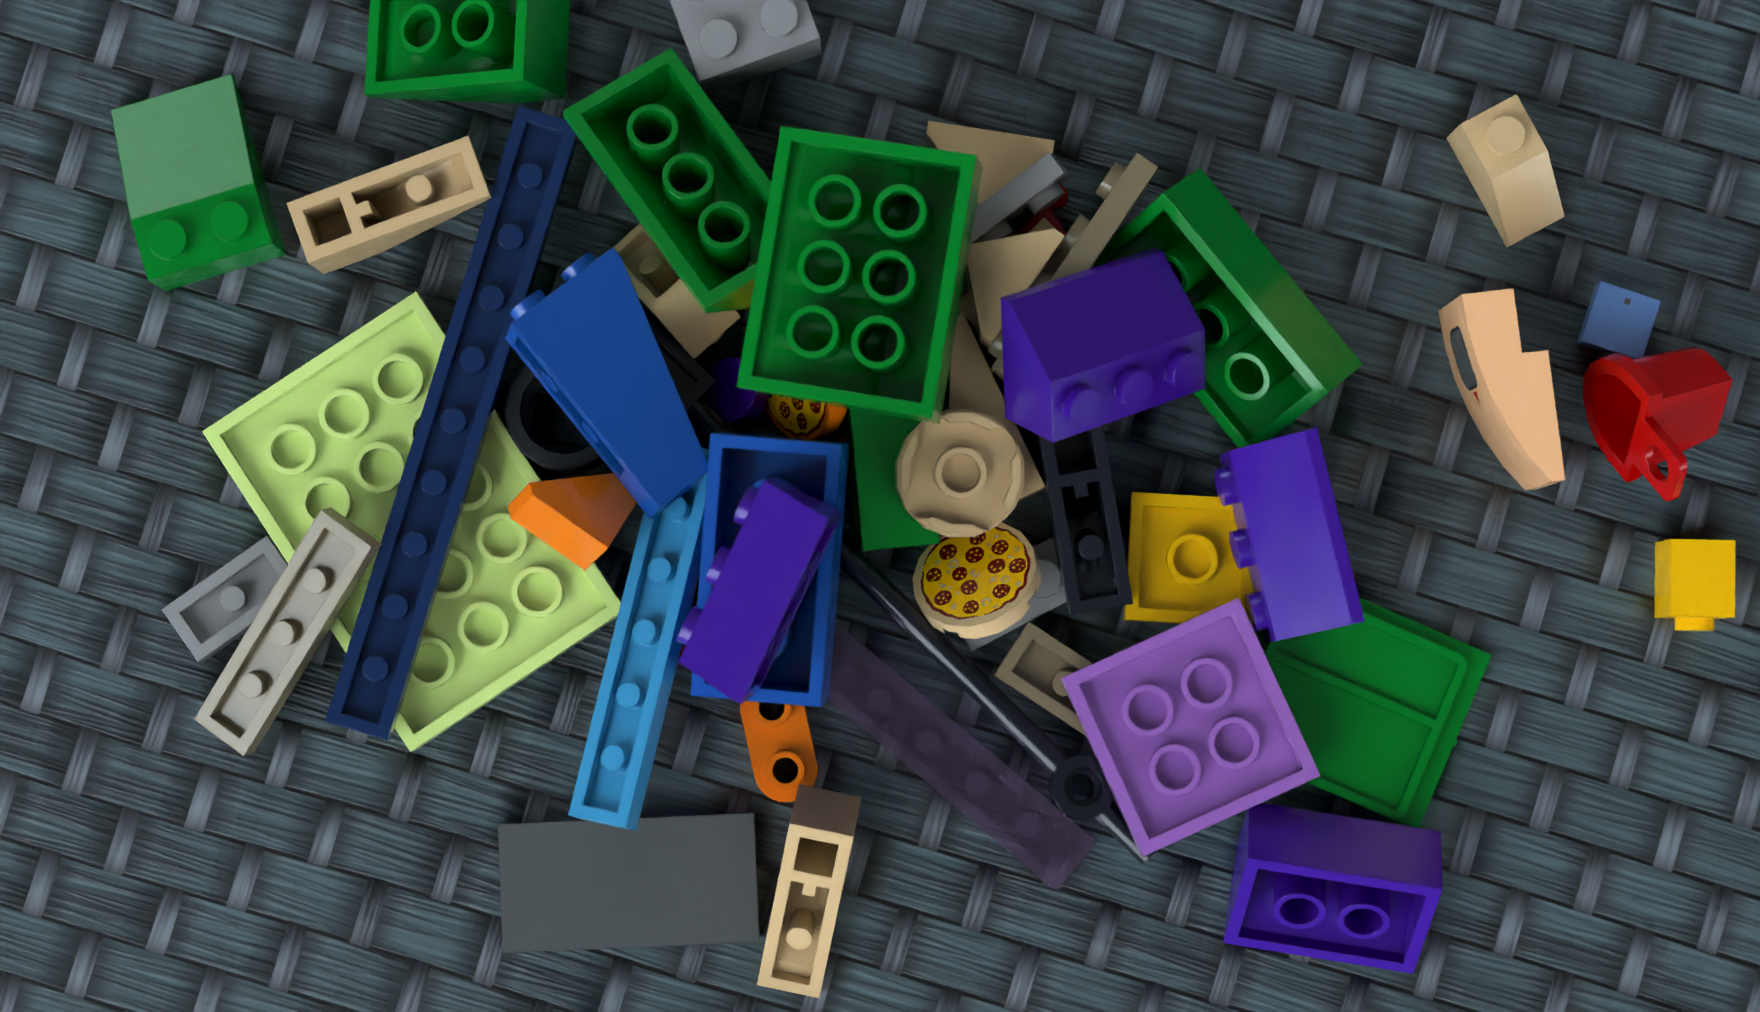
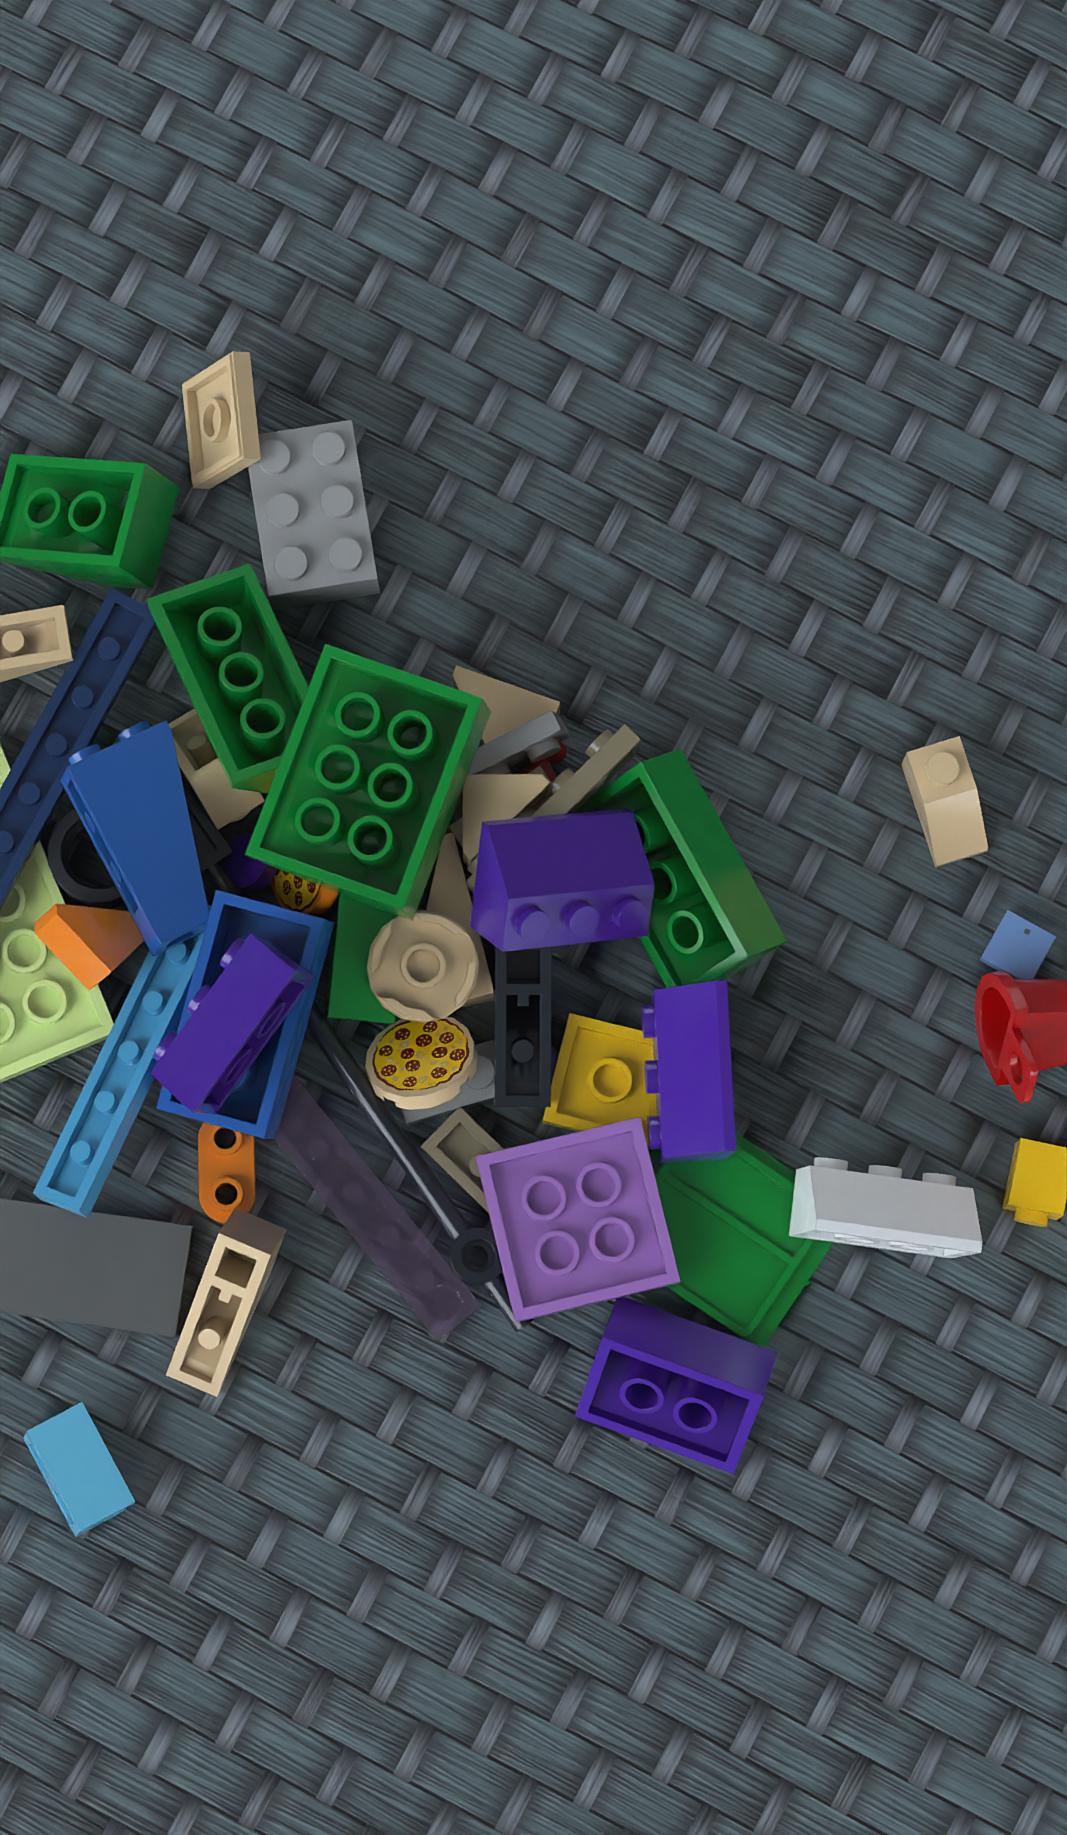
camera: 10 degrees right, 5 degrees down
light nougat slope [1438,288,1565,491] -> none
none -> white slope [789,1157,983,1258]

